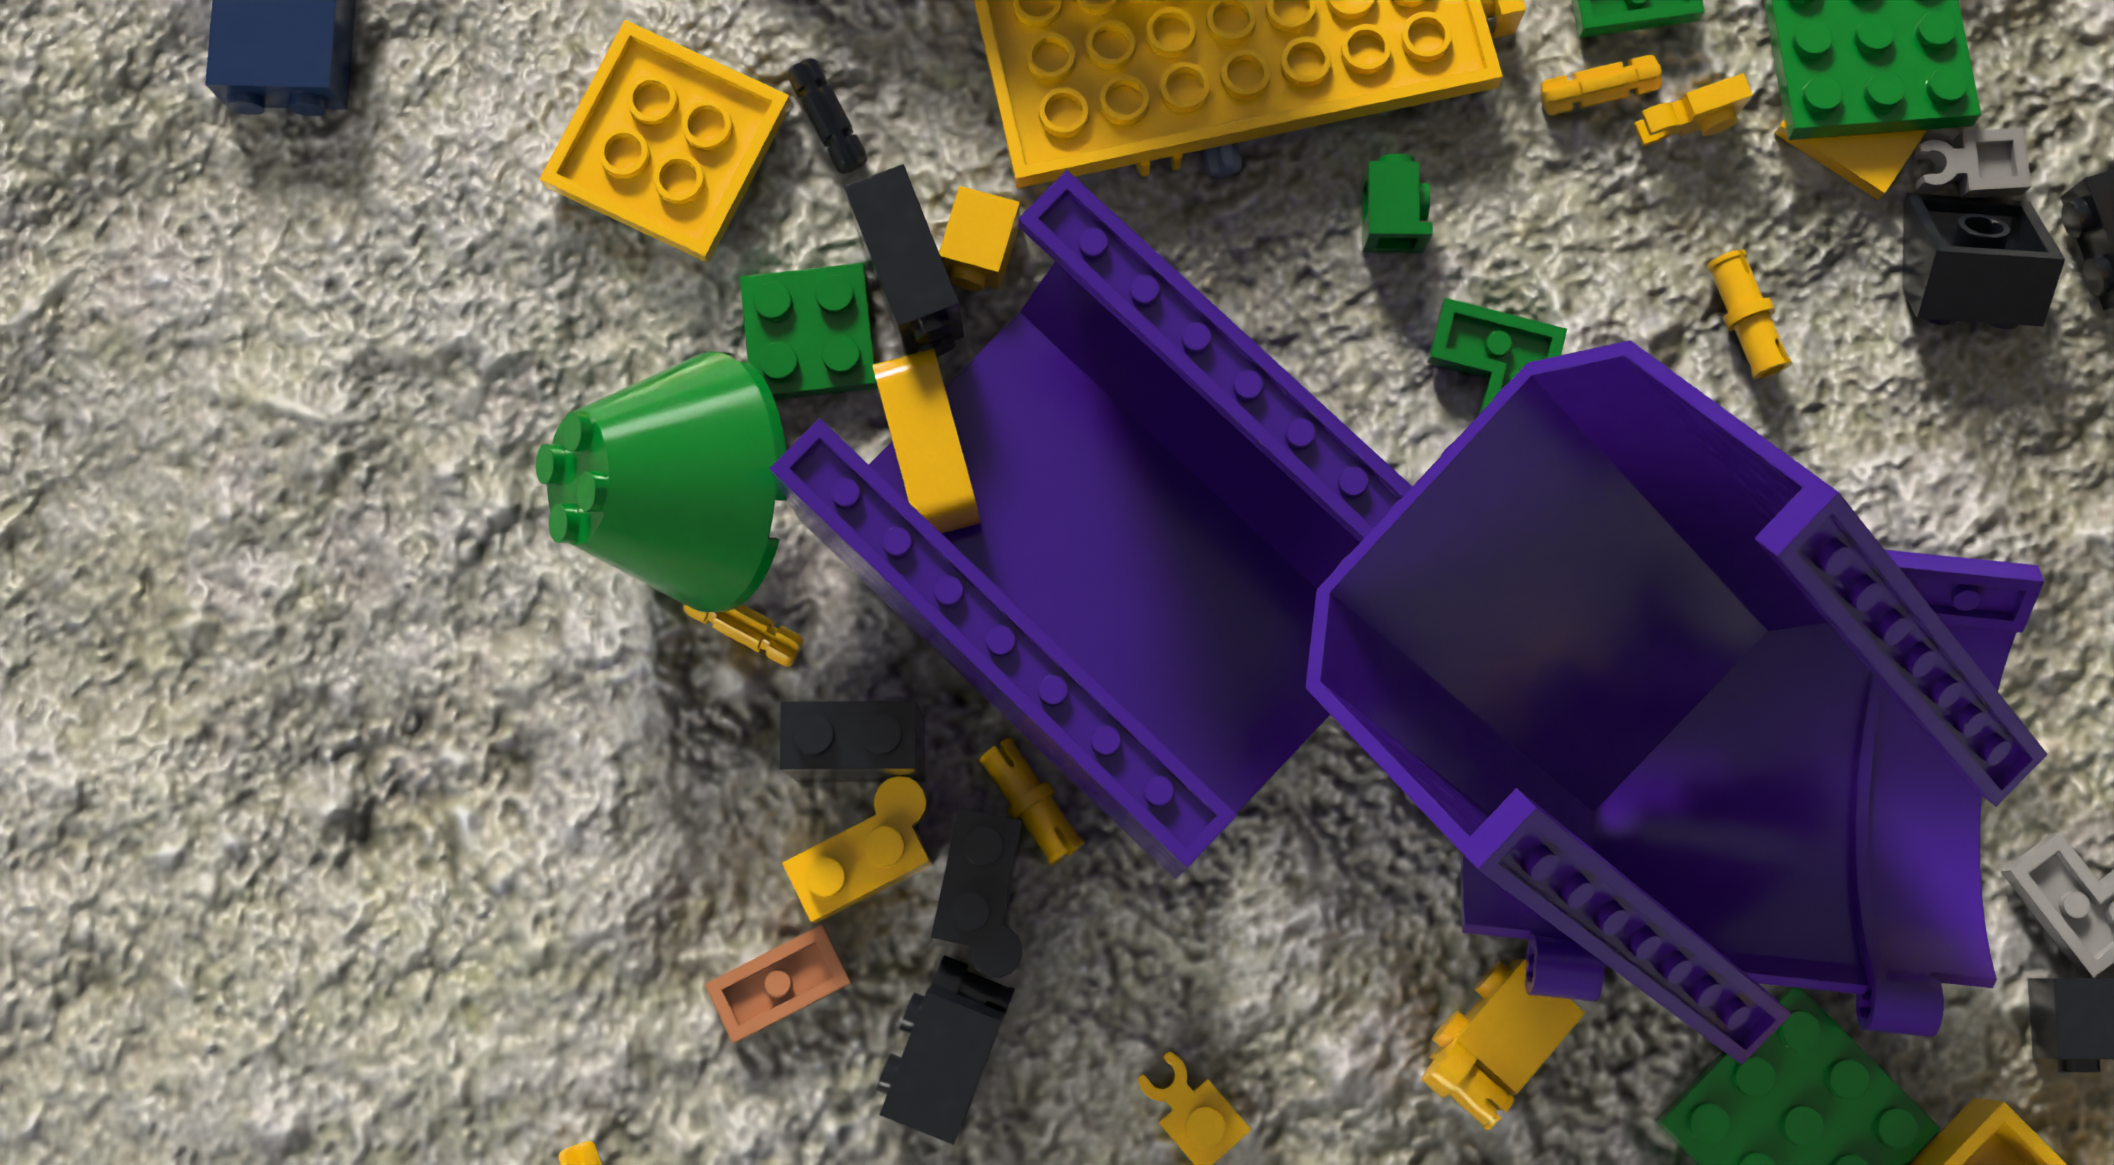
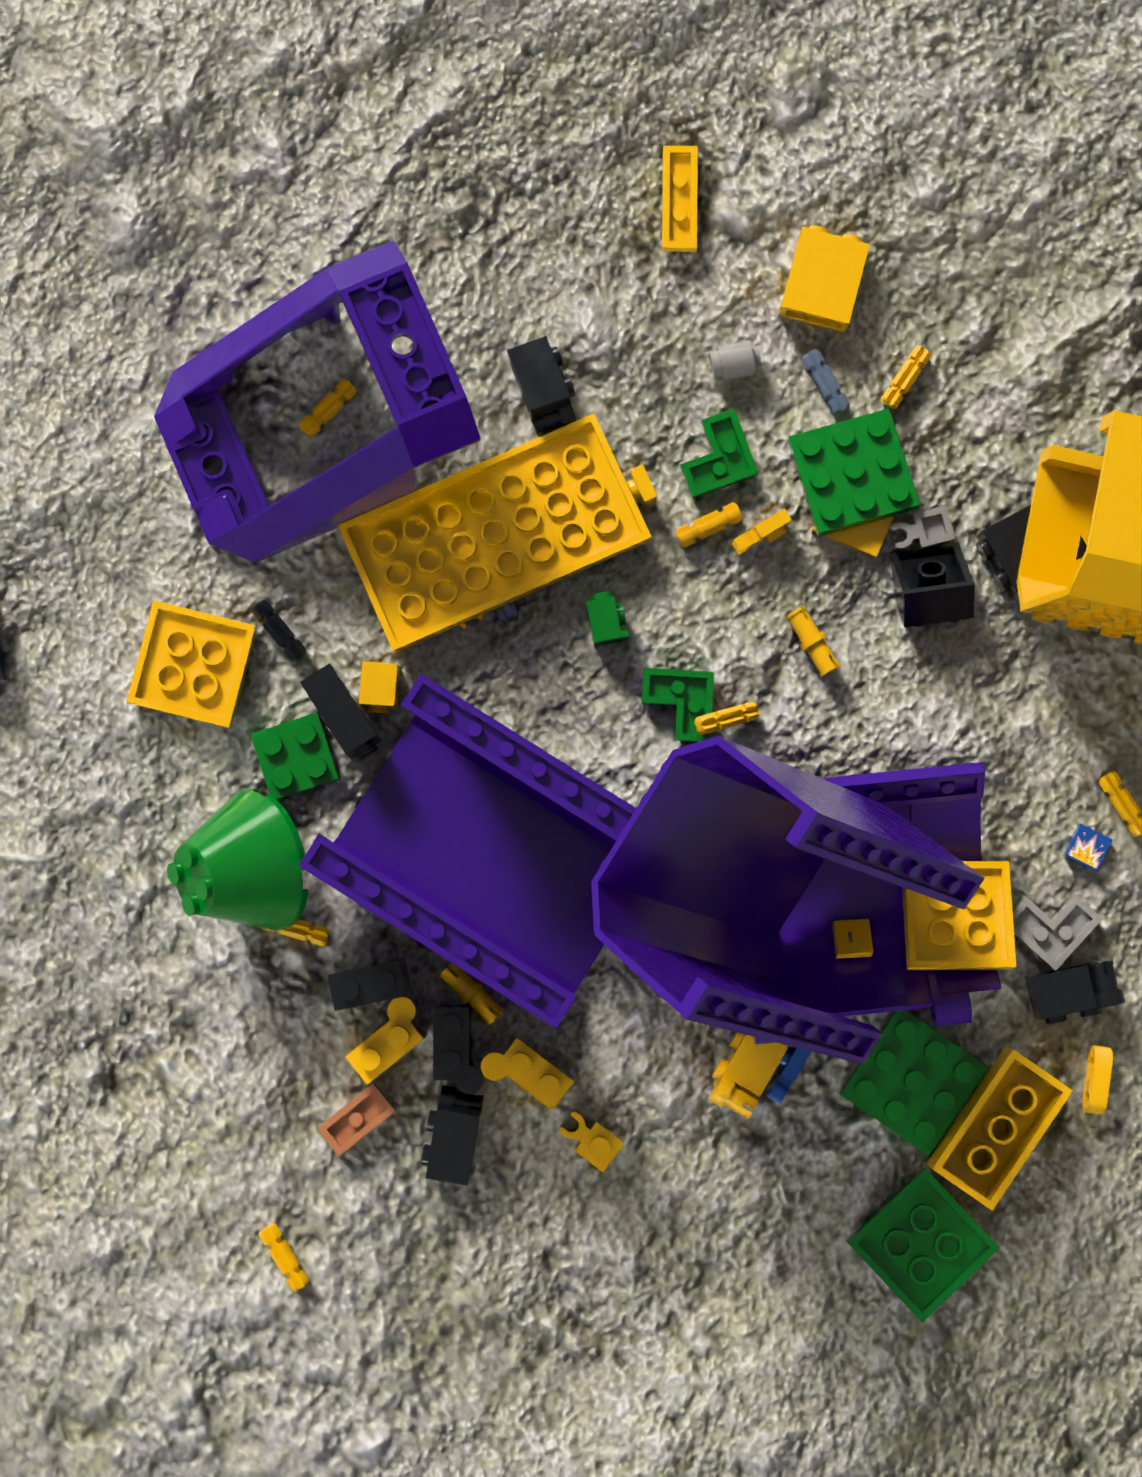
camera: 15 degrees left, 5 degrees up
yellow beam [872,348,981,534] -> none
none -> yellow hinge [481,1036,574,1111]
none -> blue plate [766,1047,811,1104]
none -> yellow tile [832,919,873,959]
none -> yellow plate [902,861,1016,970]

